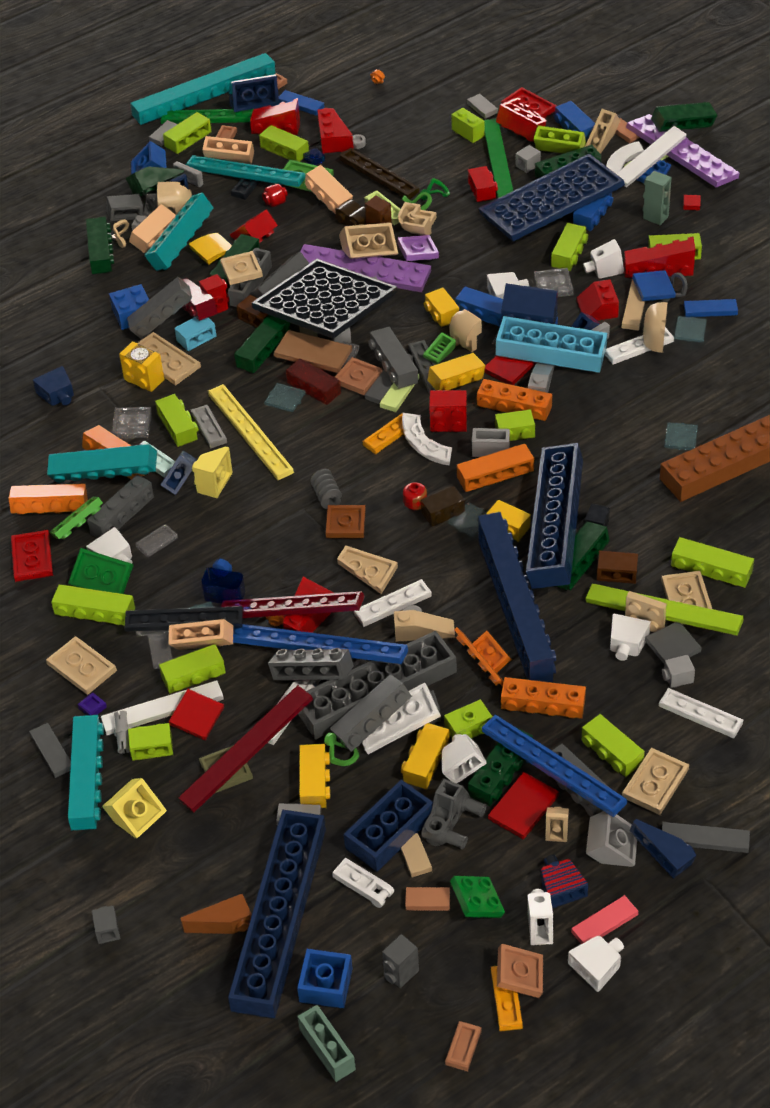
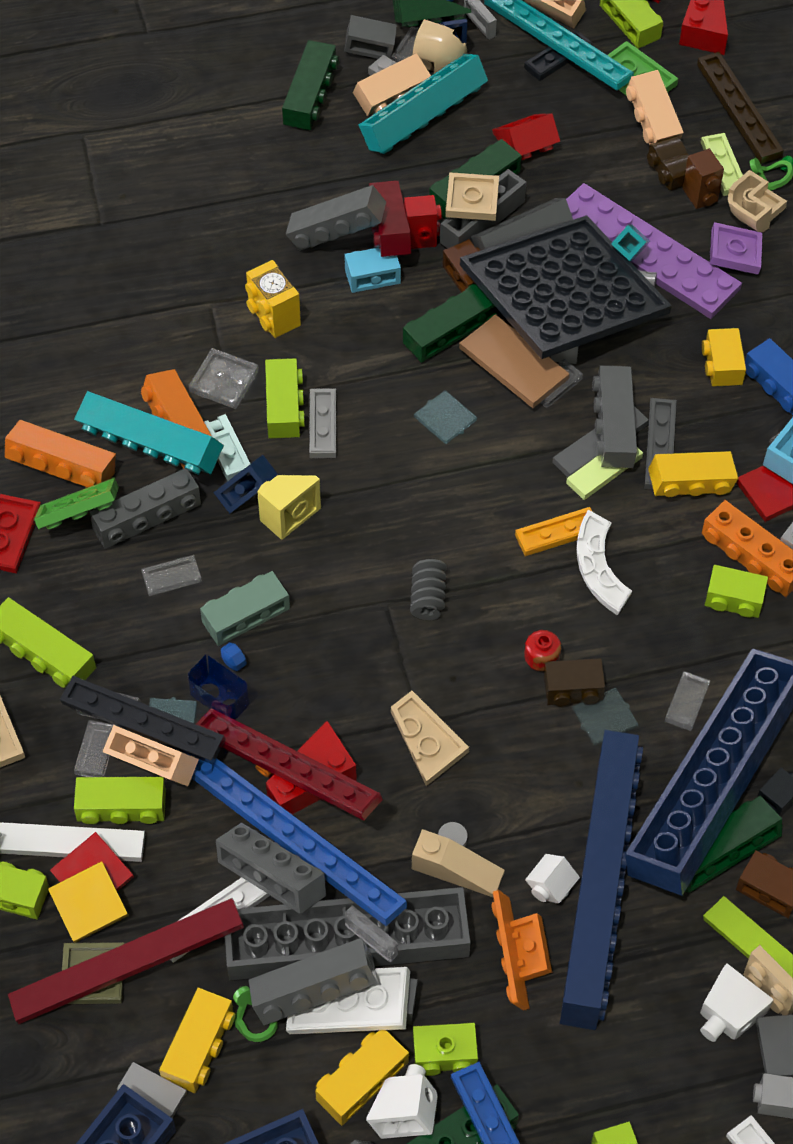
camera: 20 degrees right, 10 degrees up
dark blue torso [33,366,74,406] -> none
green tile [68,548,133,594] -> none
white torso [86,527,132,564] -> none
blue brick [109,284,149,330] -> none
tan piece [112,219,129,248] -> none
tan tile [137,332,201,385] -> none
yellow slope [189,233,232,265] -> none
light yellow tile [208,384,294,480] -> none
red head [262,184,288,207] -> none
clear red brick [286,359,341,405] -> none
clear blue plate [303,148,325,165] -> none
dark orange plate [326,505,366,538] -> none
nougat plate [334,357,382,395] -> none
tan slope [339,223,398,259] -> none
light grey tile [353,135,366,149] -> none
white tile [354,579,432,627] -> none
bright green slope [423,332,456,364] -> none
red brick [429,390,467,432] -> none
tan brick [449,309,482,352] -> none
orange brick [457,444,534,492] -> none
light grey brick [472,428,510,457] -> none
yellow brick [486,500,531,541] -> none
orange brick [501,677,586,718] -> none
none -> yellow tile [48,862,129,943]
none -> sand green brick [200,571,290,646]
none -> clear tile [345,905,398,962]
none -> white brick [525,854,580,903]
none -> teal brick [611,224,650,261]
none -> clear tile [665,671,710,731]

